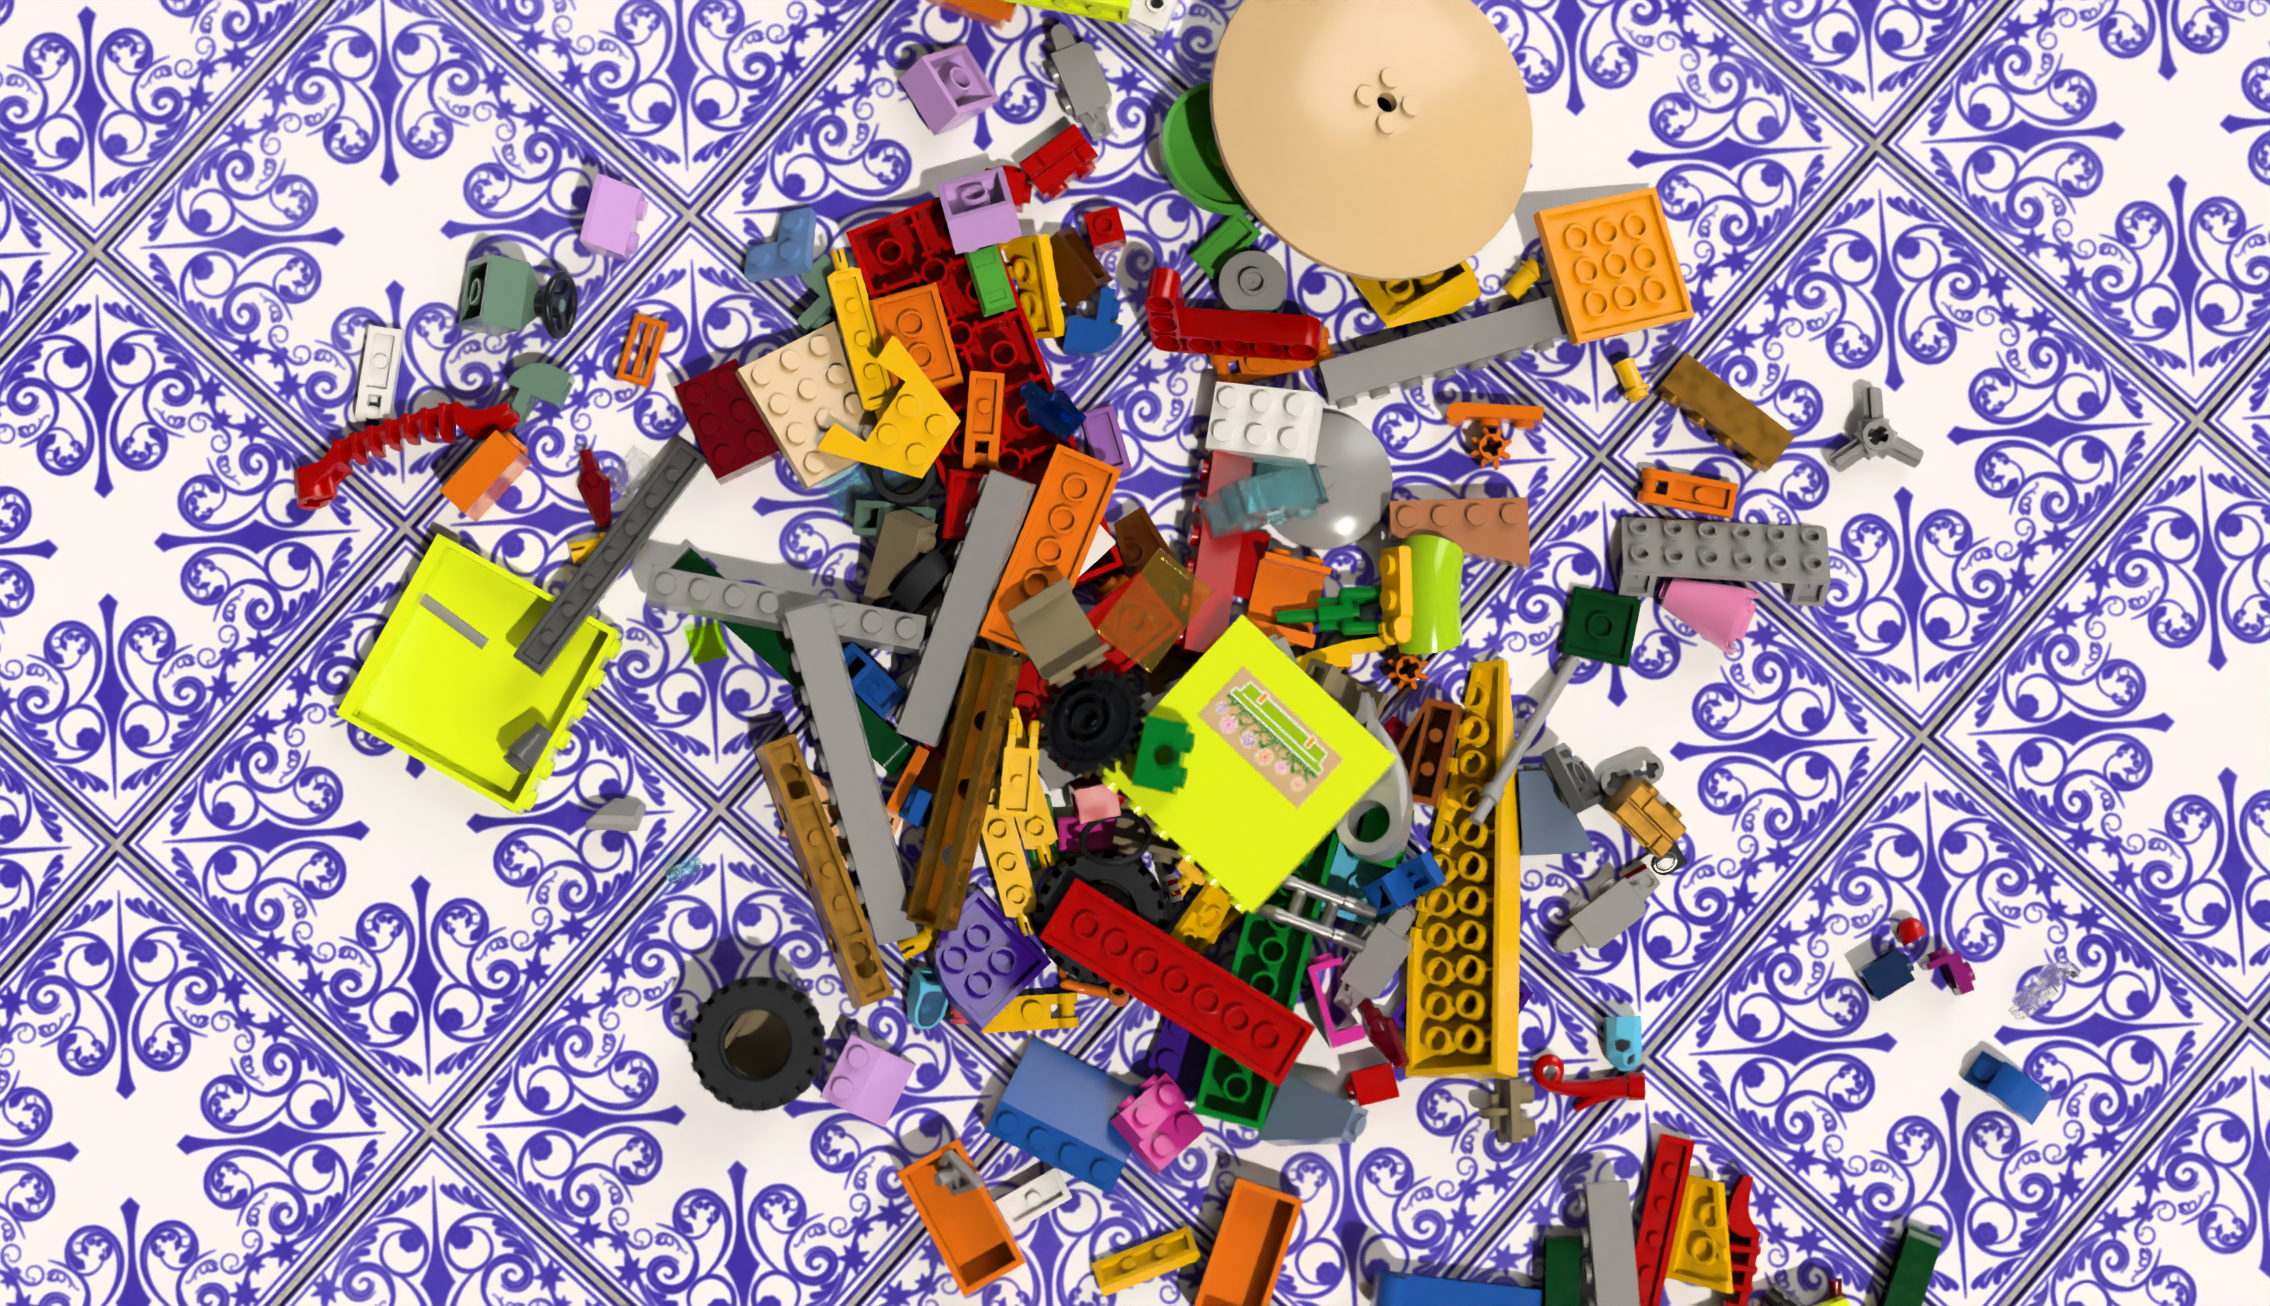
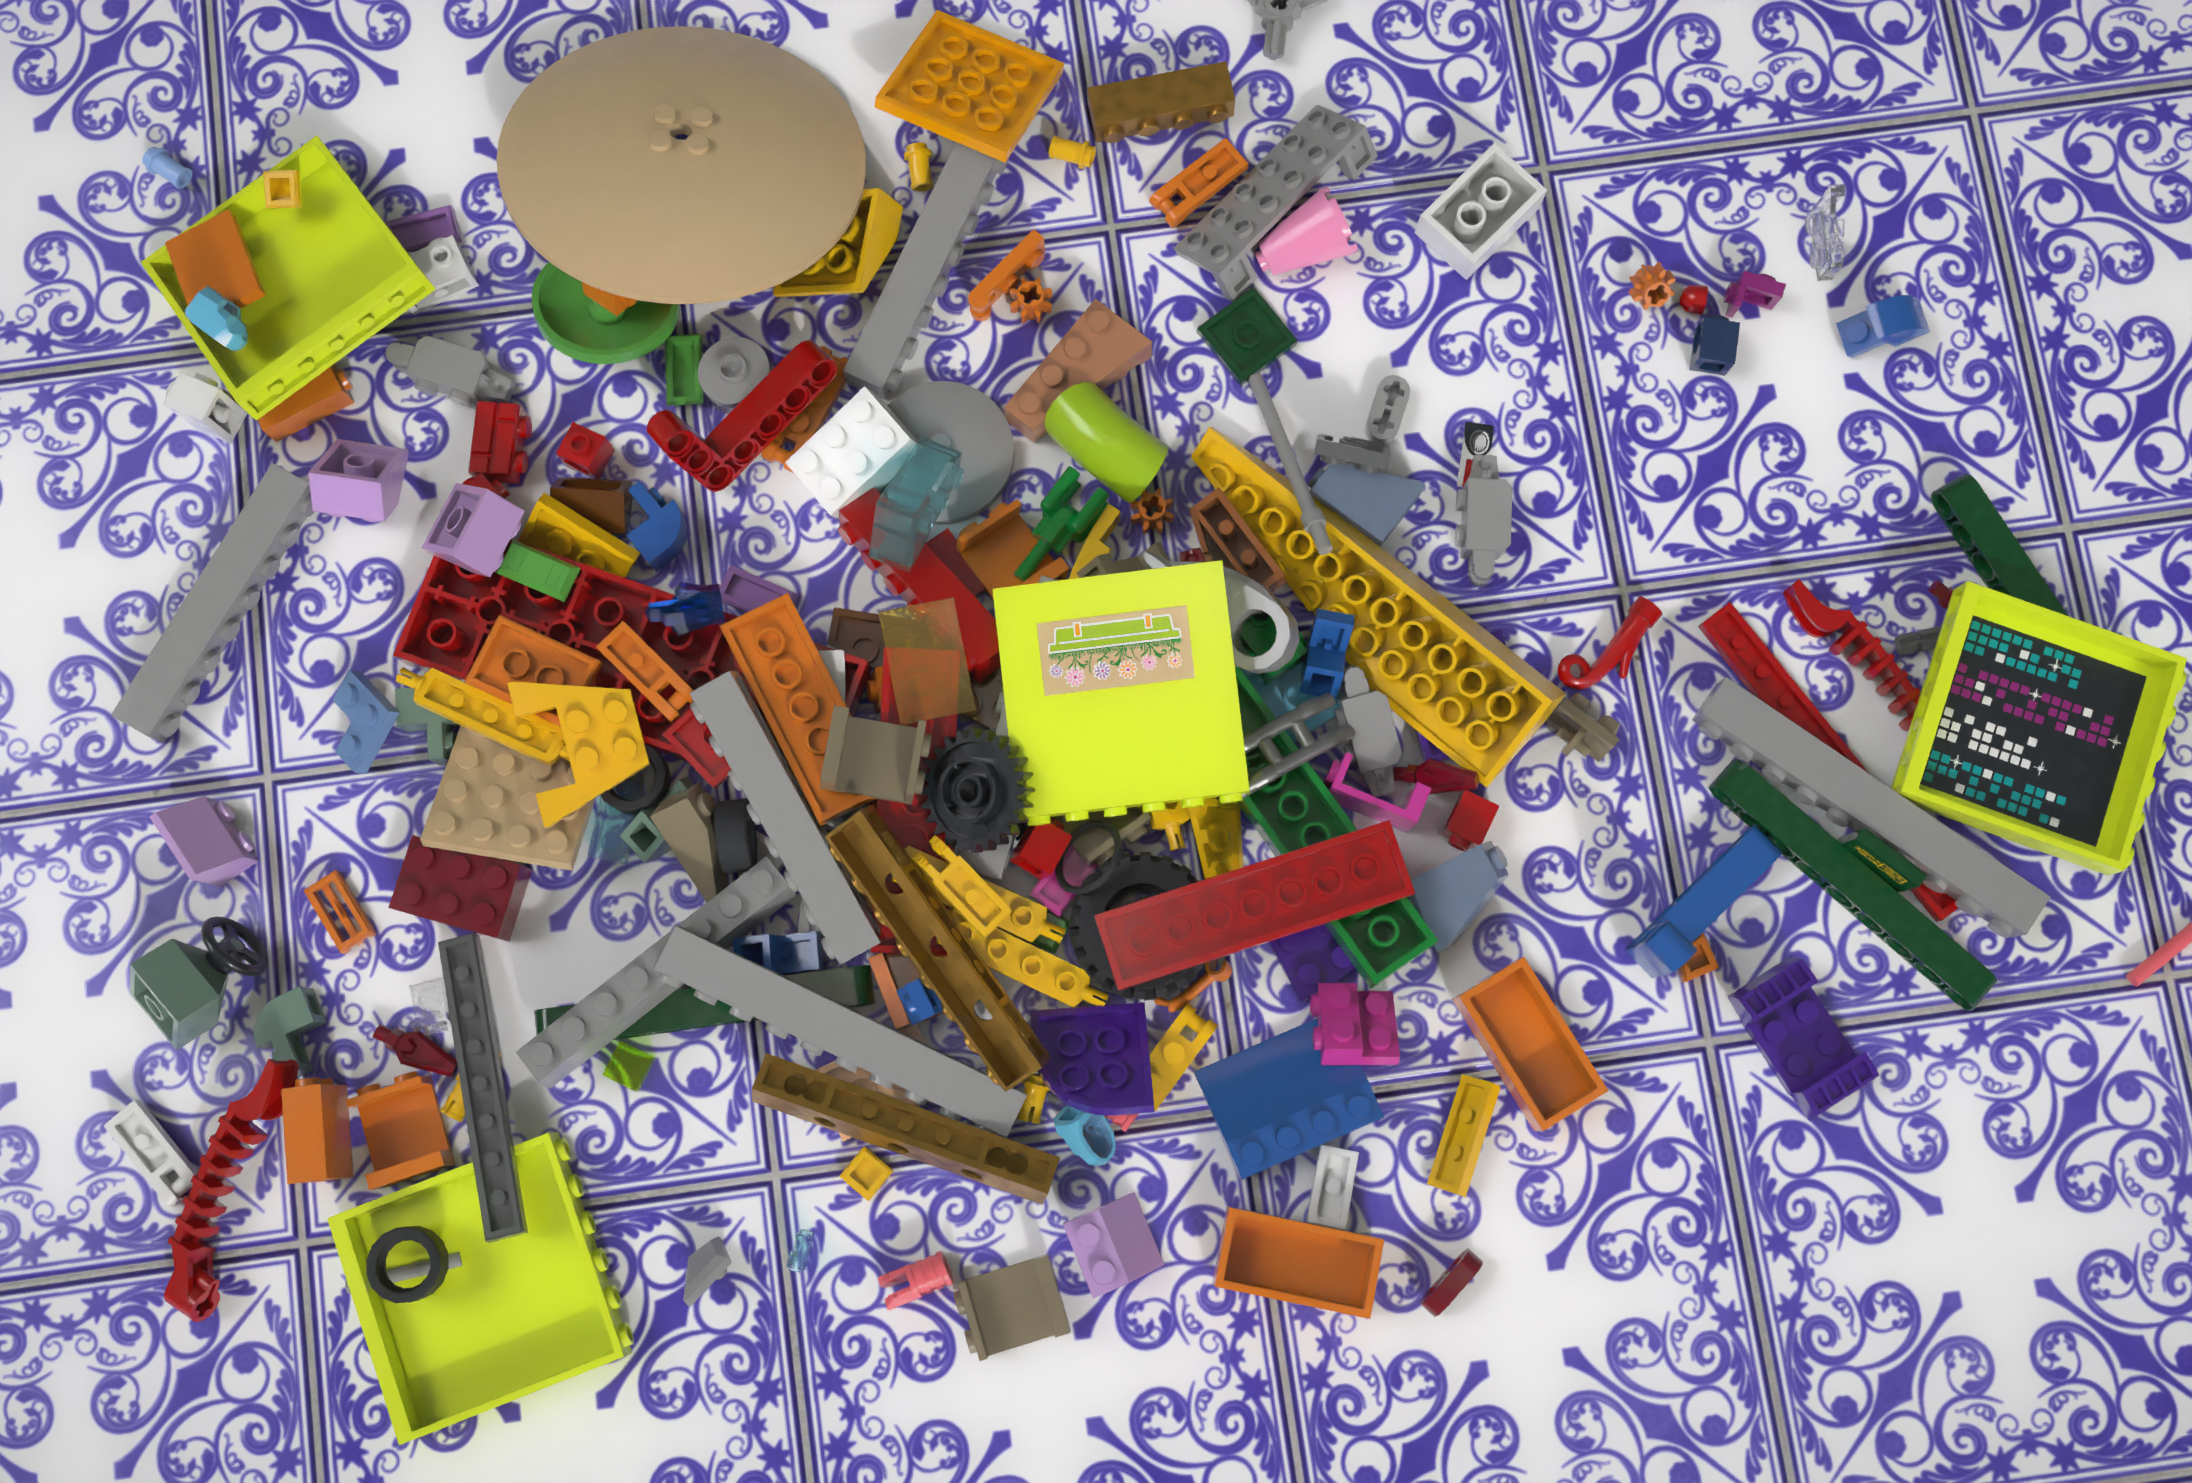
camera: 50 degrees left, 5 degrees down
dark grey cone [502,722,553,775] -> none
black tyre [688,977,826,1112] -> none
light grey piece [934,1150,983,1196] -> none
green brick [1132,715,1196,795] -> none
sticker [1162,873,1183,904] -> none
yellow hinge [1378,546,1413,646] -> none
pearl gold brick [1603,778,1687,858] -> none
medium azure rock [1604,1016,1642,1071] -> none
yellow wing [1666,1175,1733,1294] -> none
none -> light grey brick [111,463,315,743]
none -> orange panel [345,1071,455,1190]
none -> black tyre [366,1226,449,1303]
none -> yellow tile [839,1146,894,1201]
none -> coral hinge [878,1251,954,1310]
none -> white brick [1414,143,1547,280]
none -> orange gear [1628,262,1676,310]

